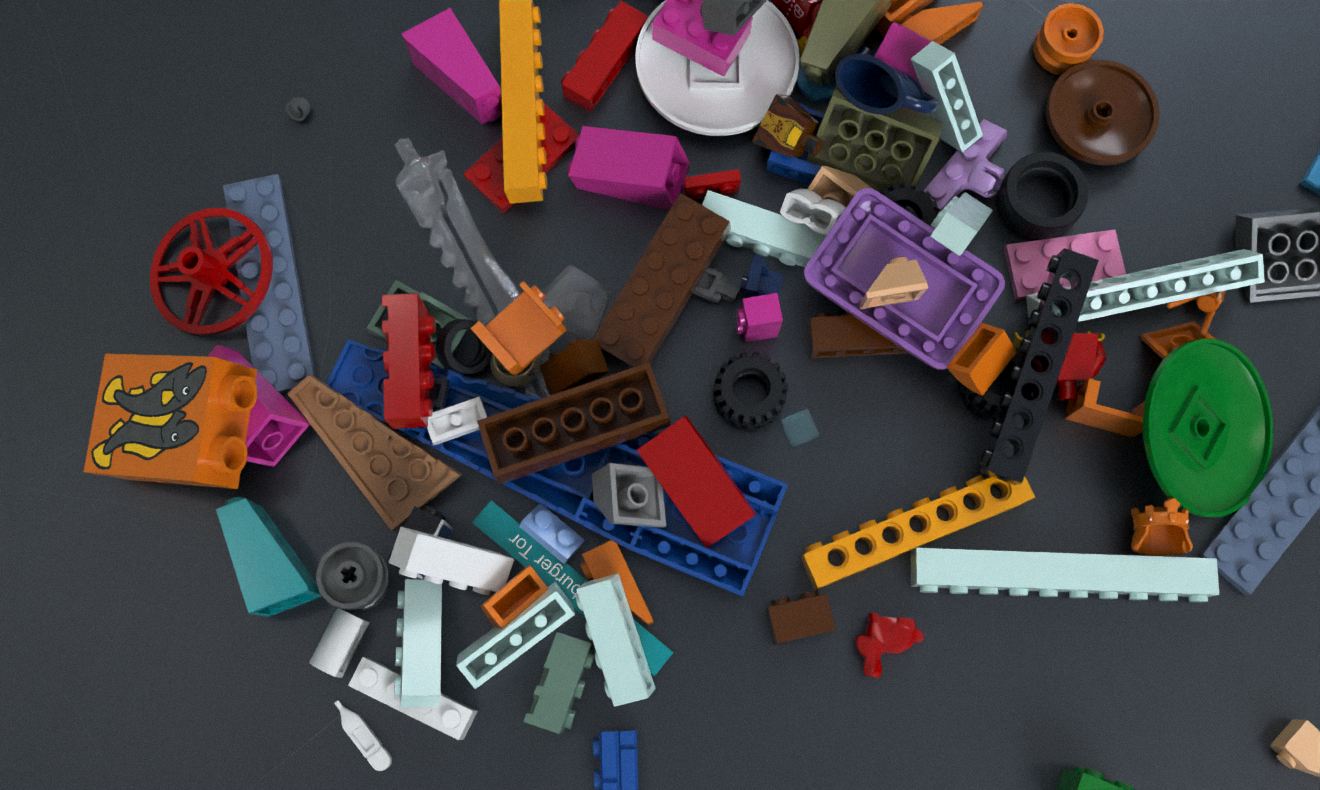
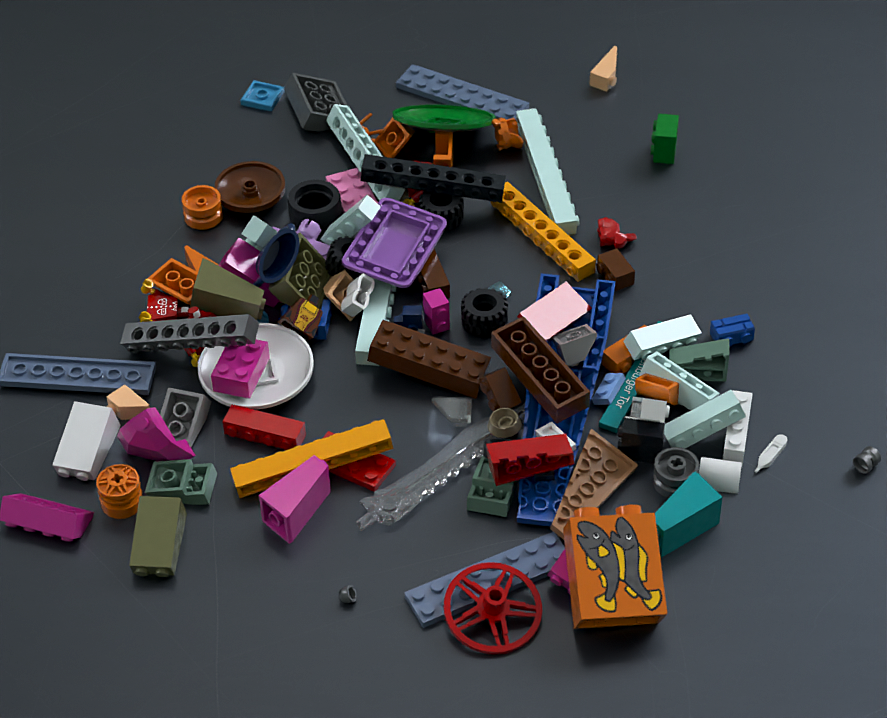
camera: 100 degrees left, 30 degrees down
orange panel [470,281,567,377] -> none
dark pink slope [568,126,690,211] -> none
red plate [683,169,741,200] -> none
light nougat slope [859,257,928,310] -> none
orange brick [947,323,1017,396] -> none

